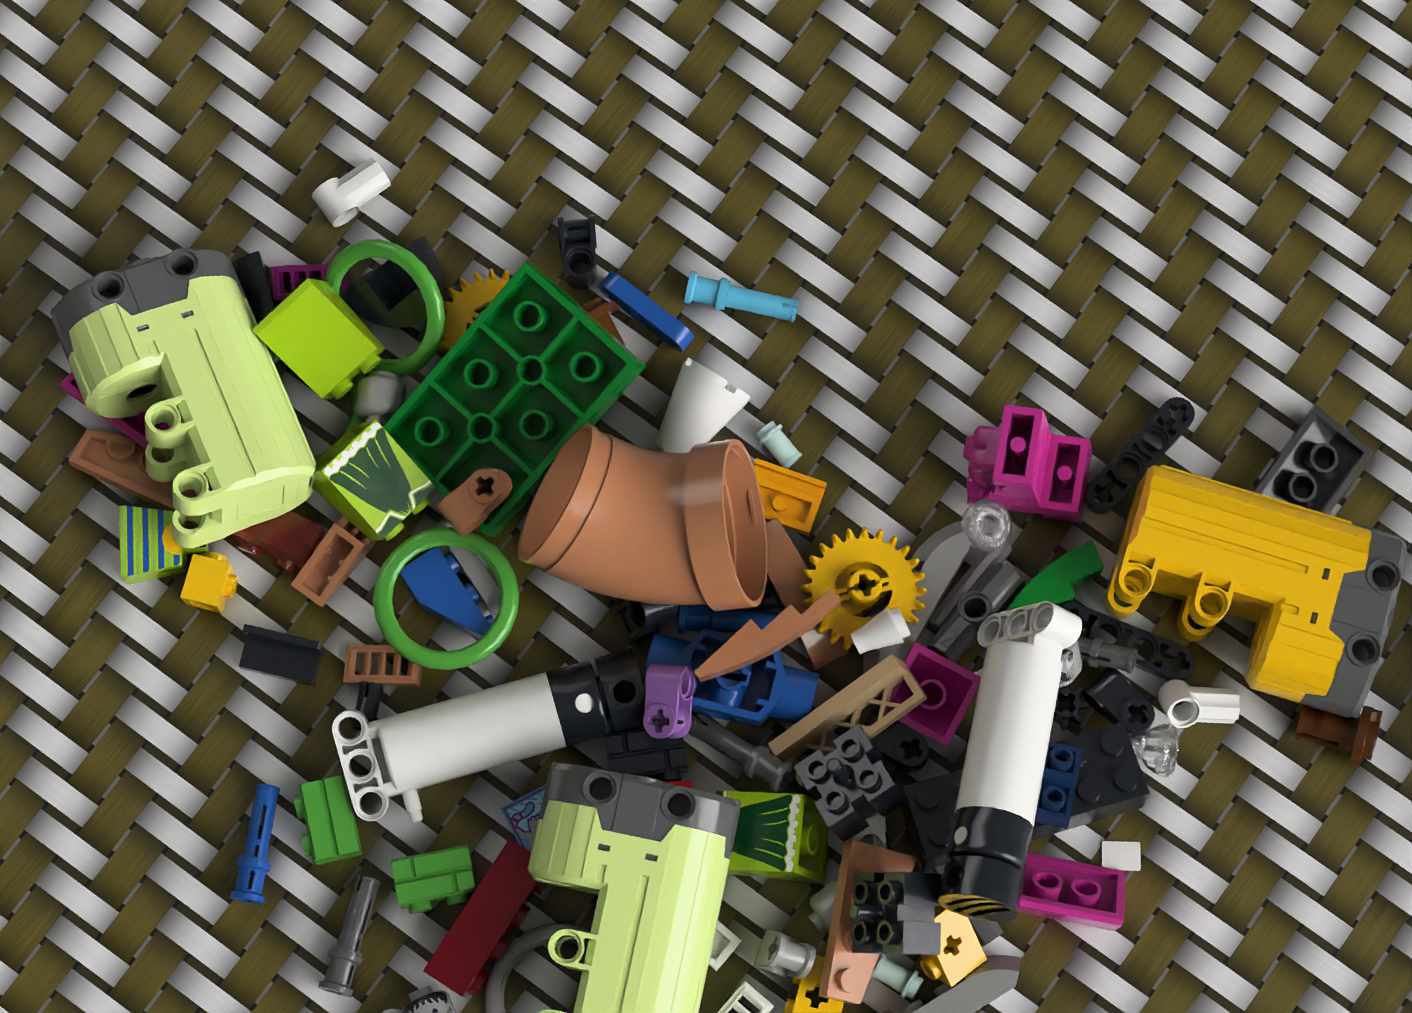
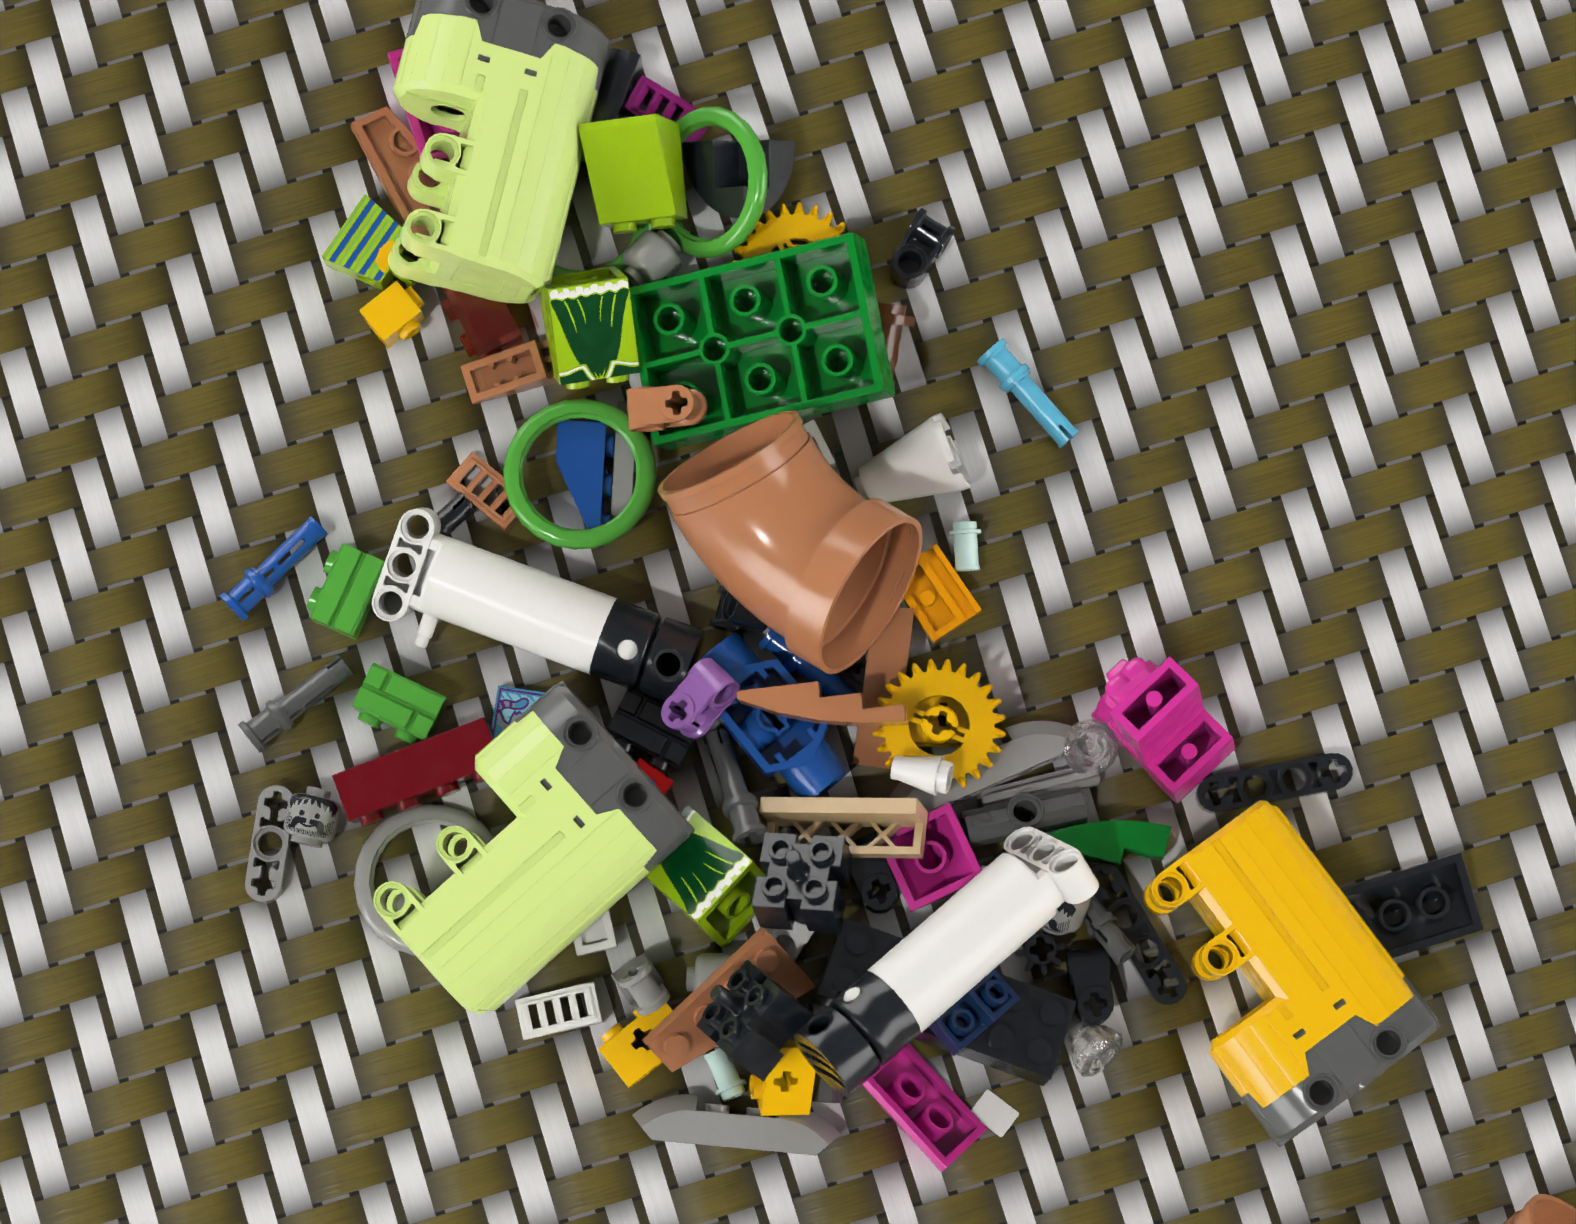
camera: 40 degrees right, 5 degrees up
black panel [239,624,324,686] -> none
white piece [312,157,391,227] -> none
blue beam [598,271,694,353] -> none
white piece [1158,679,1240,728] -> none
reddish brown piece [1295,705,1383,767] -> none

